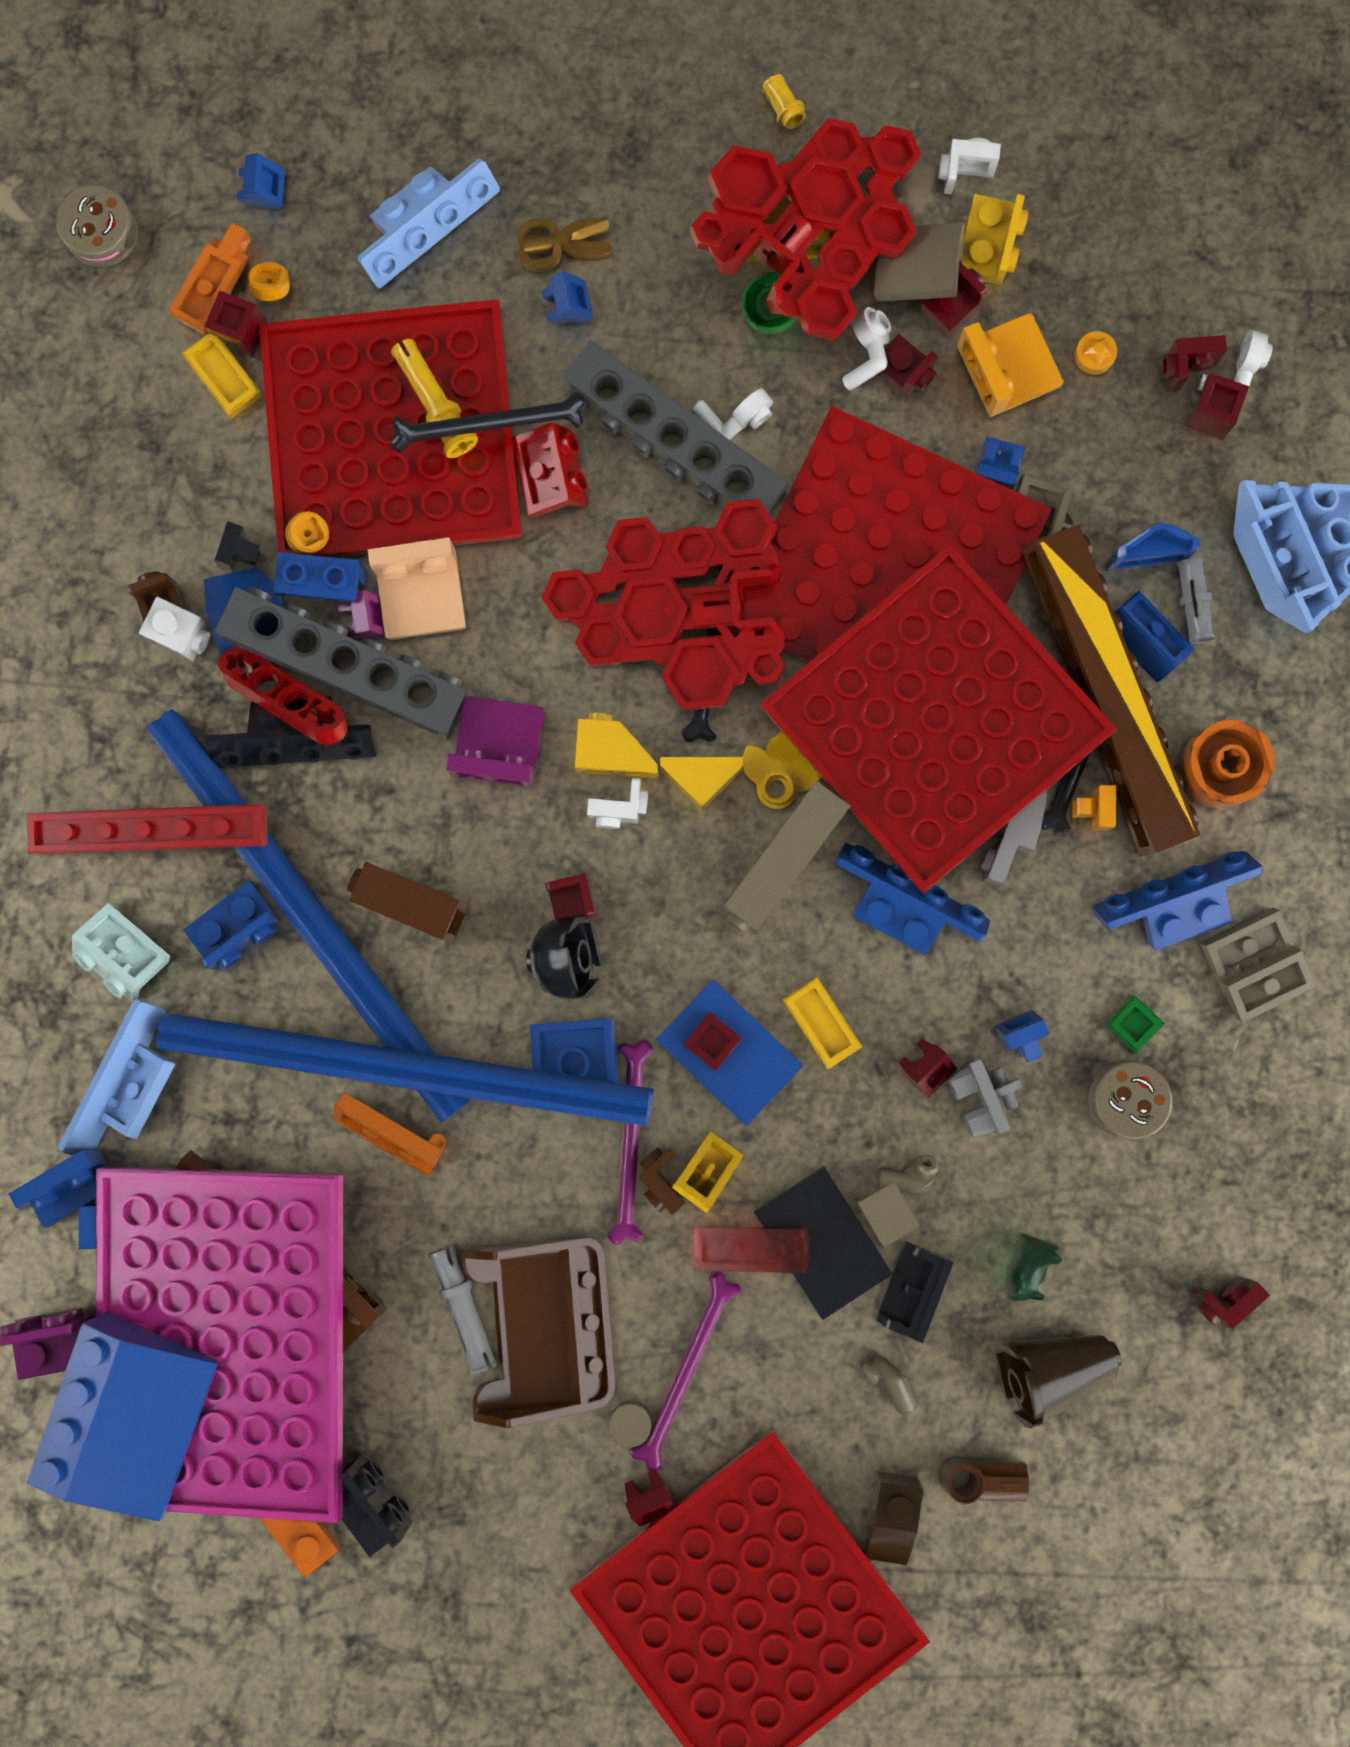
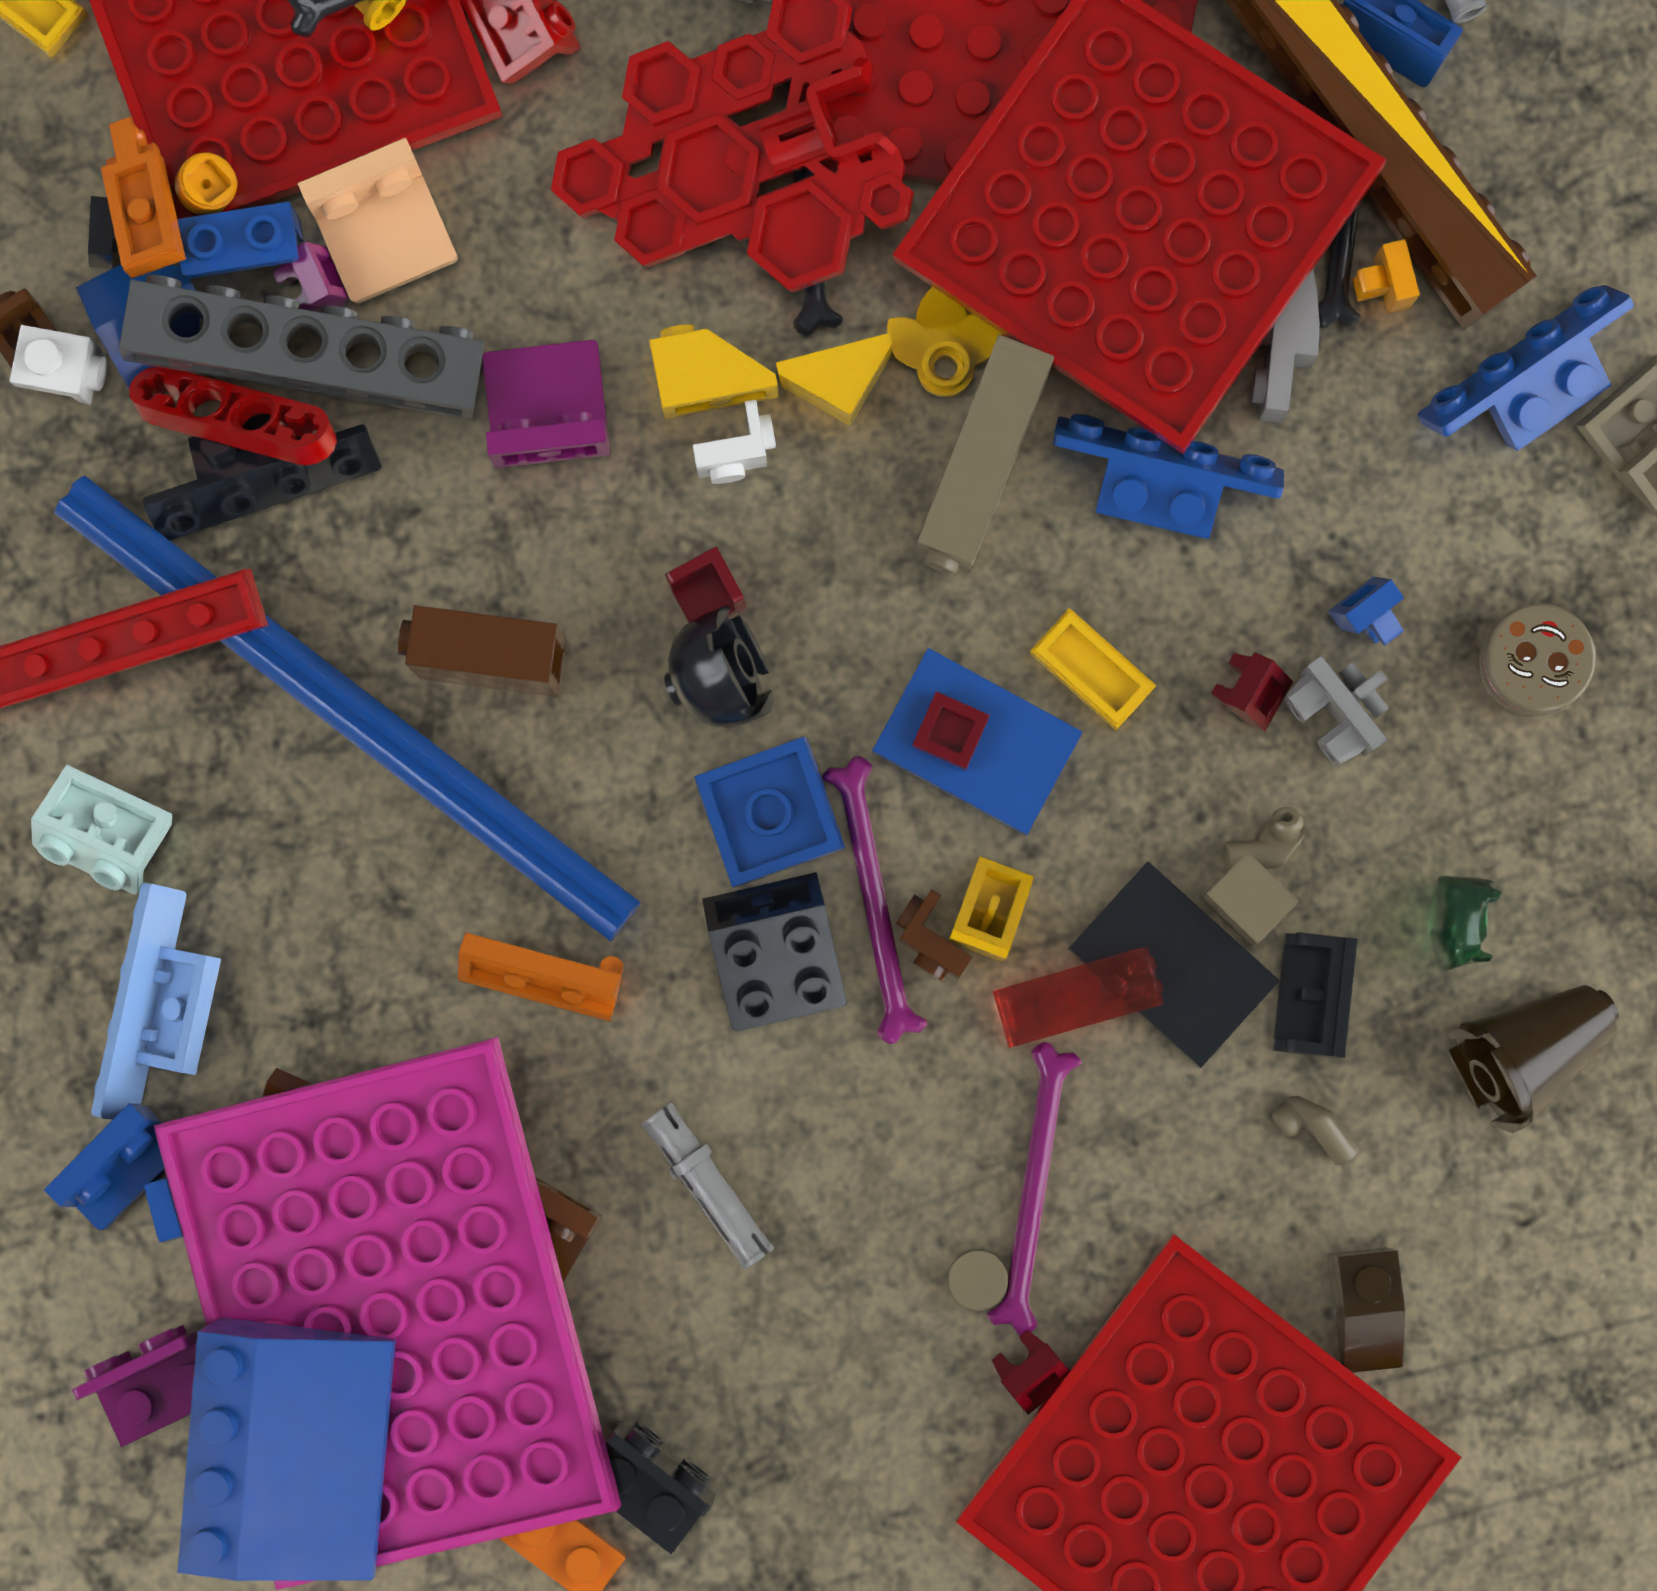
camera: 20 degrees left, 0 degrees up
blue axle [156,1014,654,1126] -> none
blue bracket [183,880,281,970] -> none
reddish brown windscreen [461,1237,615,1428] -> none
reddish brown piece [938,1456,1029,1504] -> none
green tile [1104,995,1165,1054] -> none
orange brick [1178,719,1275,809] -> none
none -> orange hinge [101,117,186,279]
none -> black bracket [702,872,847,1031]

